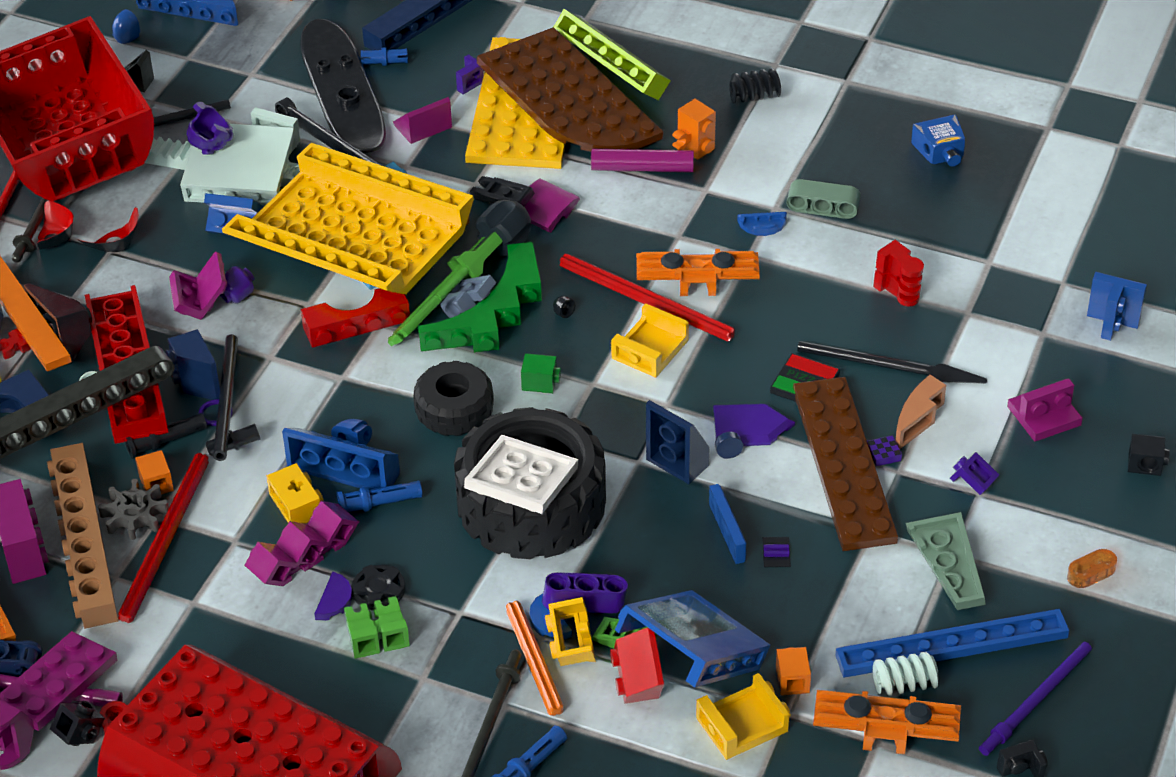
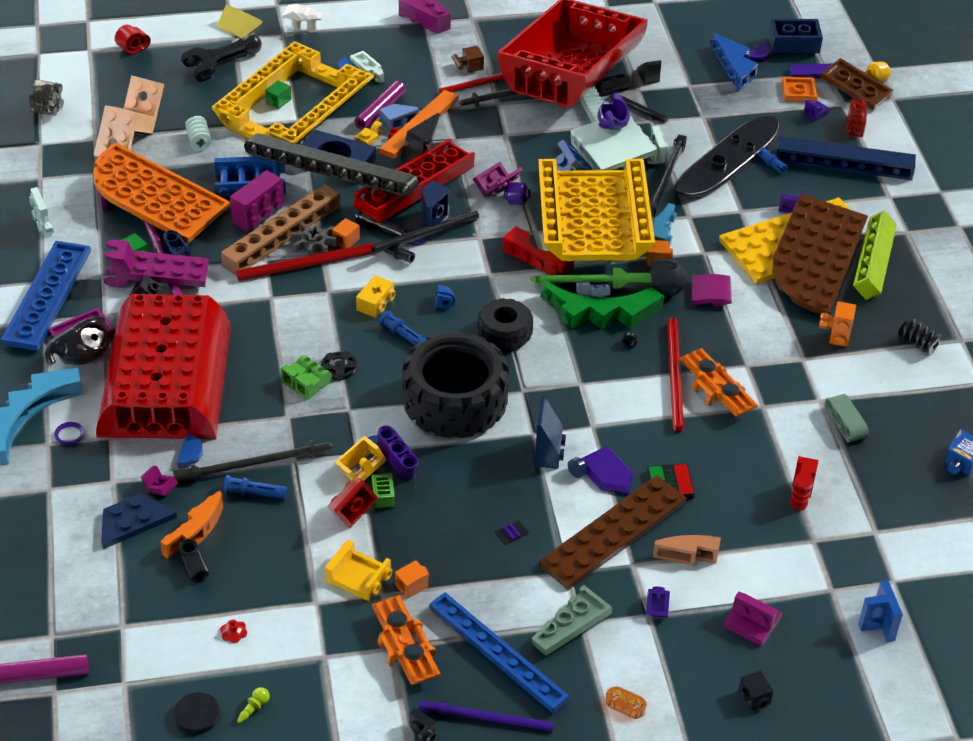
camera: 55 degrees right, 0 degrees up
red piece [37,201,74,250] -> none
piece [77,207,139,252] -> none
blue piece [112,9,140,44] -> none
magenta brick [244,501,359,587] -> none
blue slope [282,428,400,490] -> none
dark purple tile [314,571,353,621] -> none
magenta slope [393,97,452,144] -> none
white plate [464,435,578,514] -> none
black hinge [469,176,535,207] -> none
orange axle [506,601,563,716] -> none
green brick [521,353,561,394] -> none
magenta piece [591,149,694,172] -> none
yellow panel [611,304,689,378] -> none
blue panel [615,590,770,688] -> none
blue tile [709,484,747,564] -> none
blue tile [737,212,787,236] -> none
black piece [797,341,987,384] -> none
dark purple tile [867,435,902,466] -> none
light aqua piece [873,652,938,696] -> none

